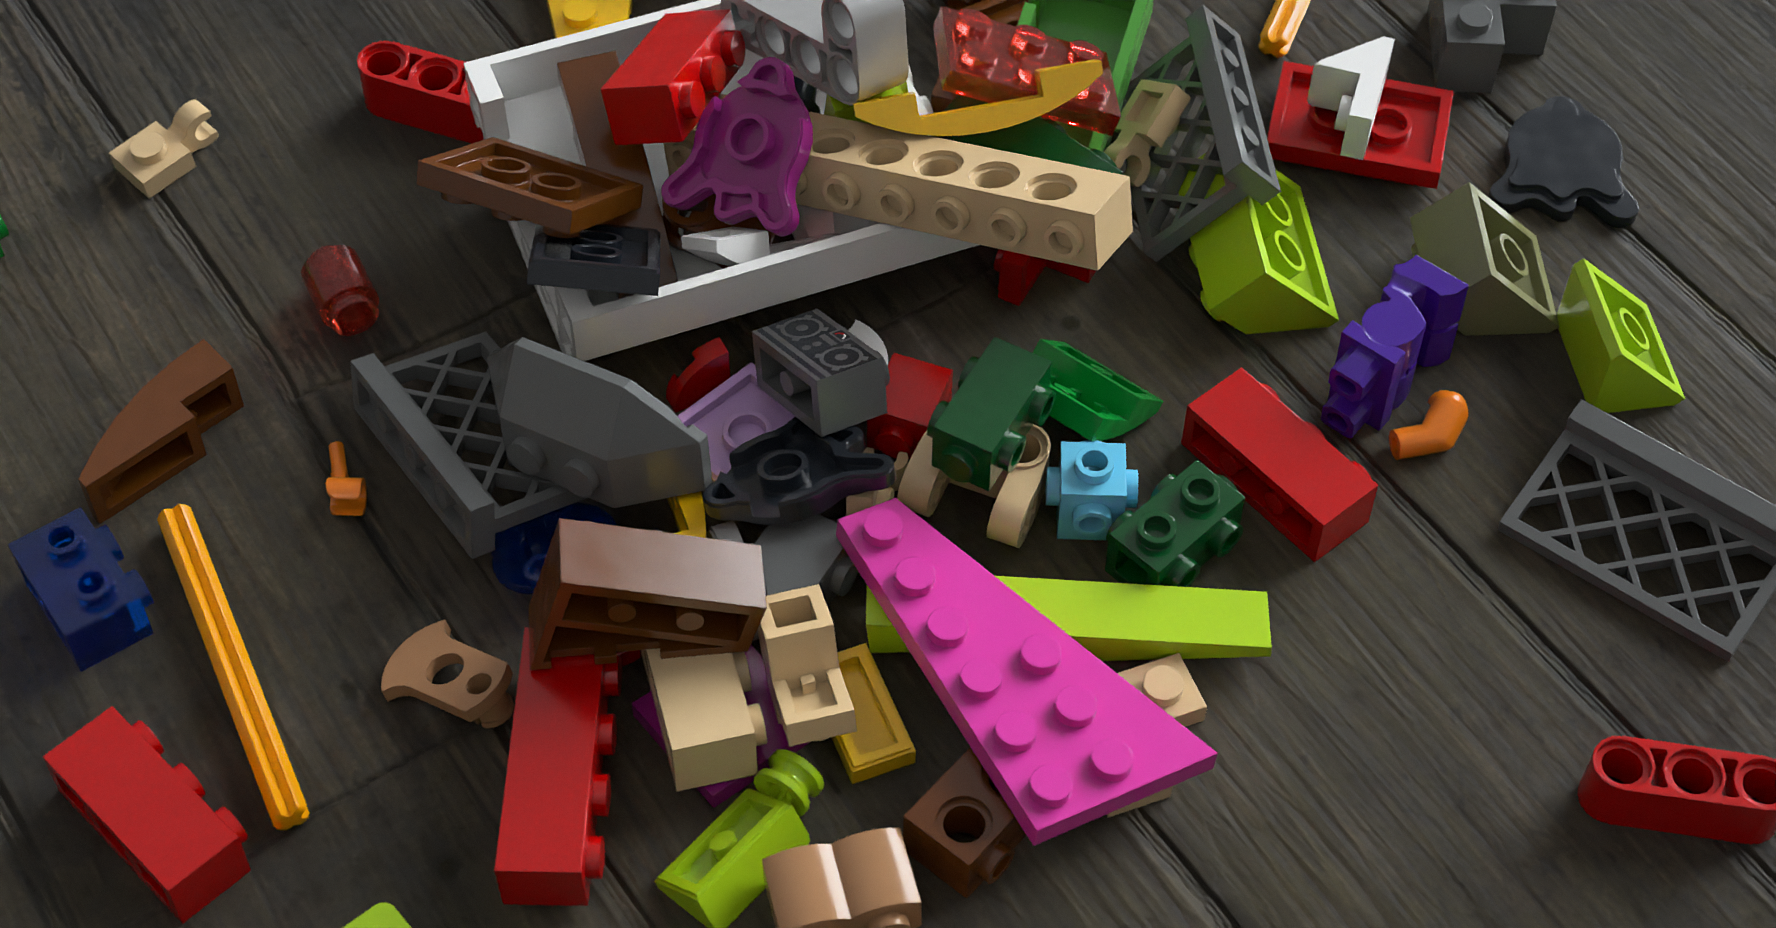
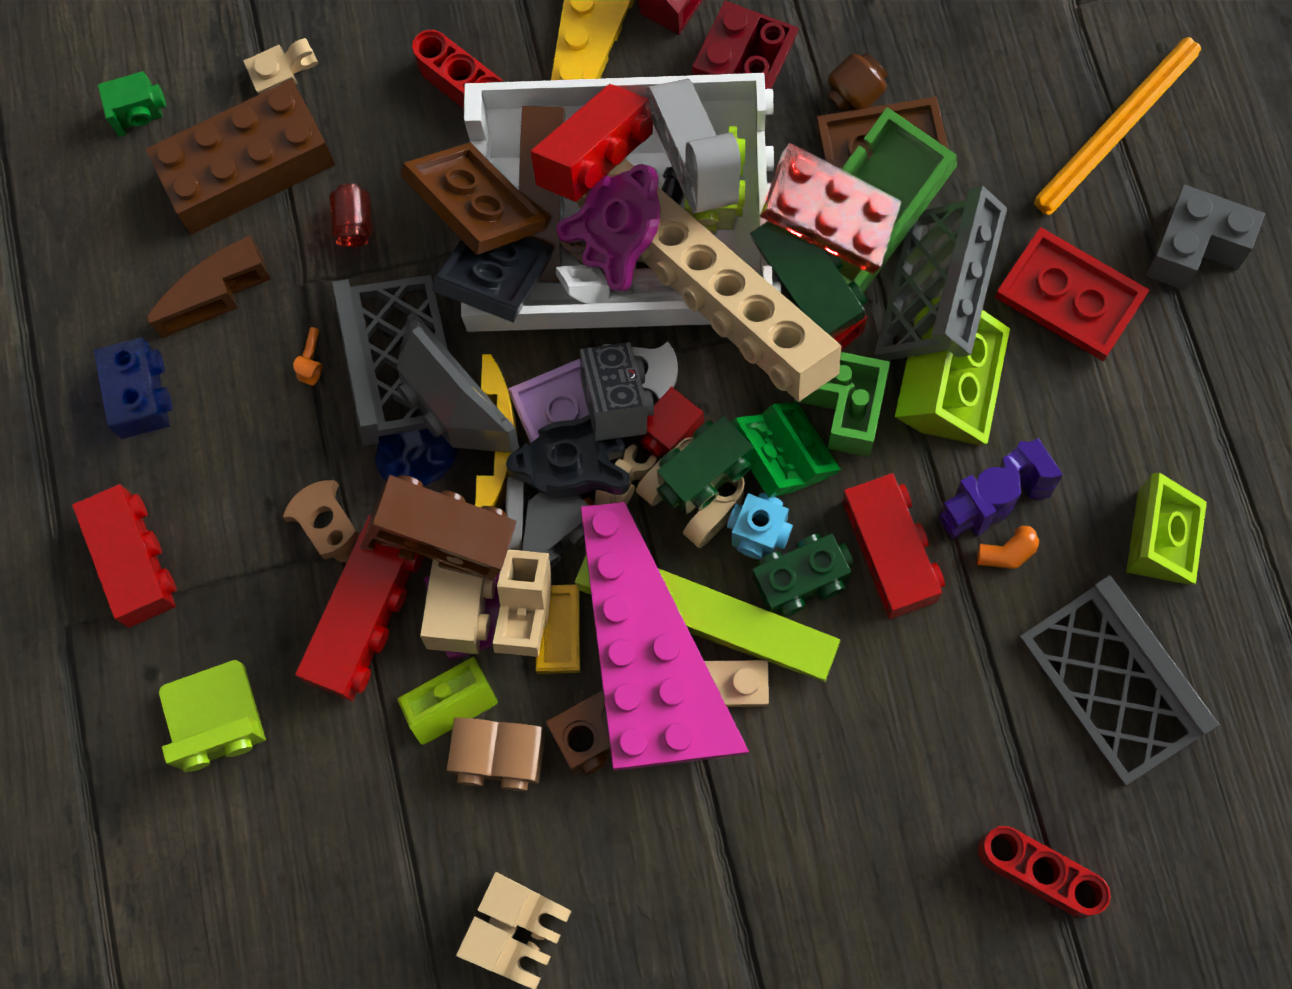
camera: 30 degrees right, 20 degrees up
light orange axle [157,504,309,830] -> none
red tile [666,337,730,413] -> none
lime bush [754,749,824,817] -> none
yellow slope [853,59,1103,136] -> none
tan plate [1104,79,1191,187] -> none
white slope [1307,37,1395,160] -> none
olive slope [1410,182,1559,336] -> none
black tile [1488,96,1639,228] -> none
none -> reddish brown brick [146,79,336,235]
none -> bright green brick [795,352,890,458]

